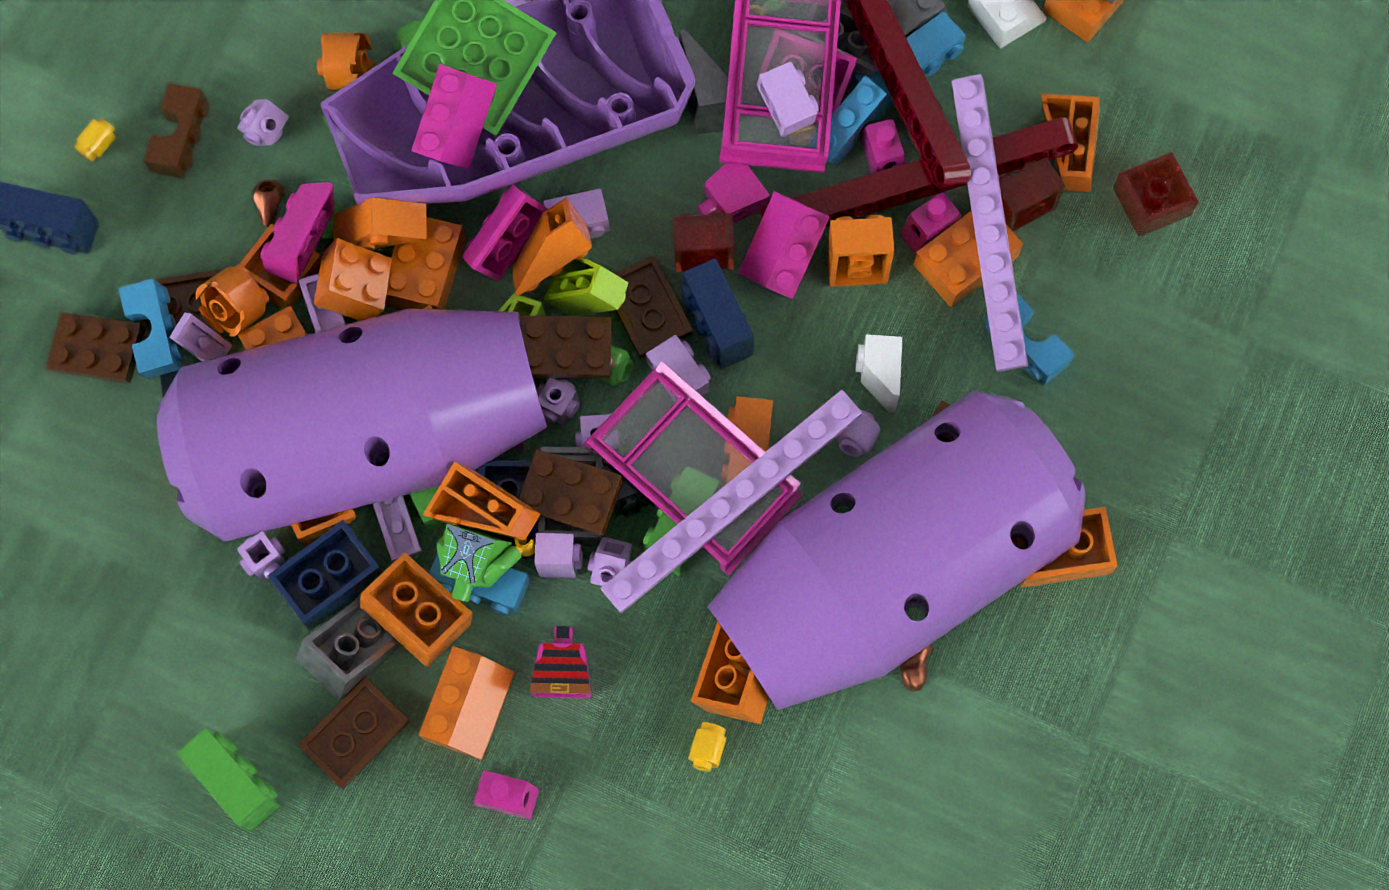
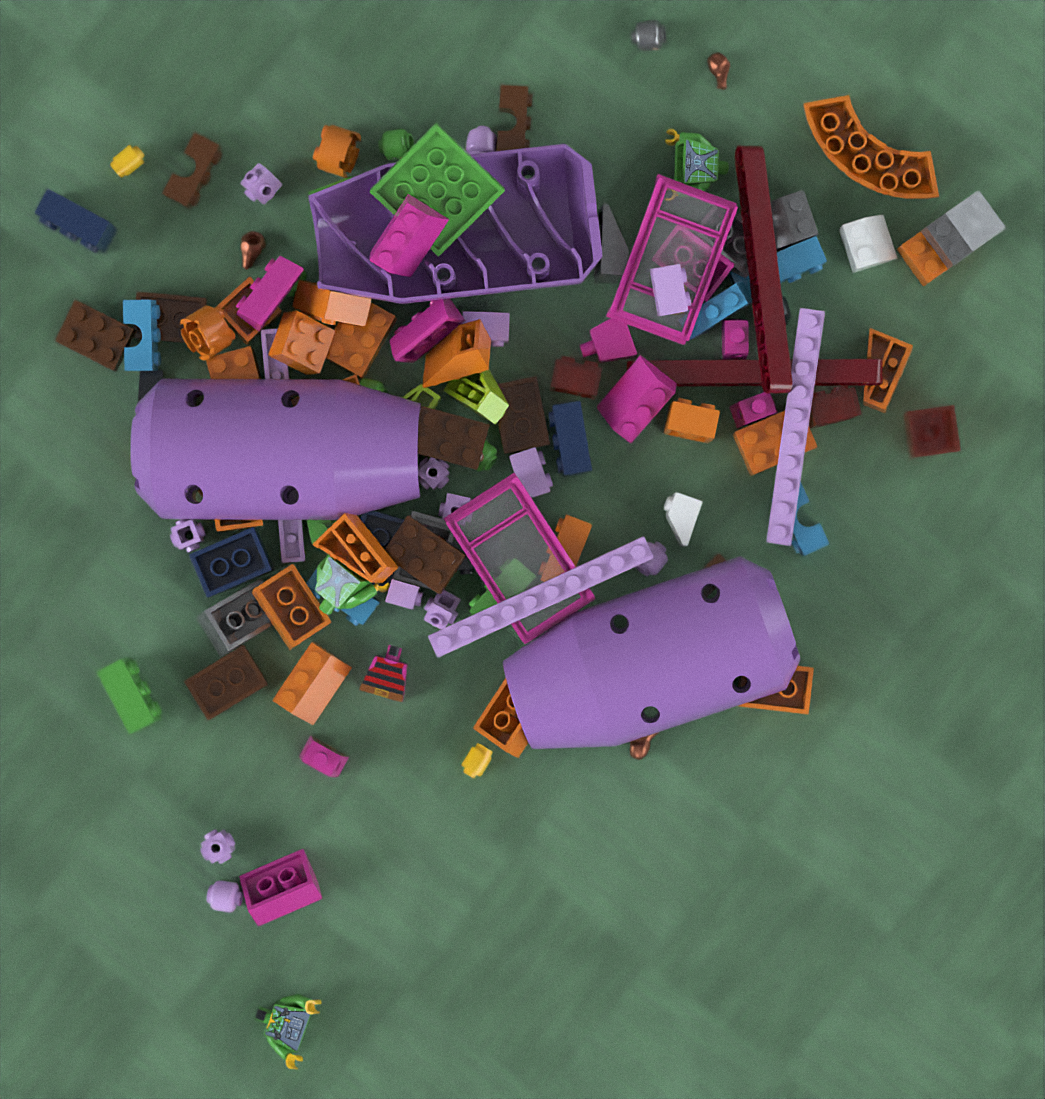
camera: 10 degrees right, 15 degrees up
lavender plate [169,312,232,361] -> none

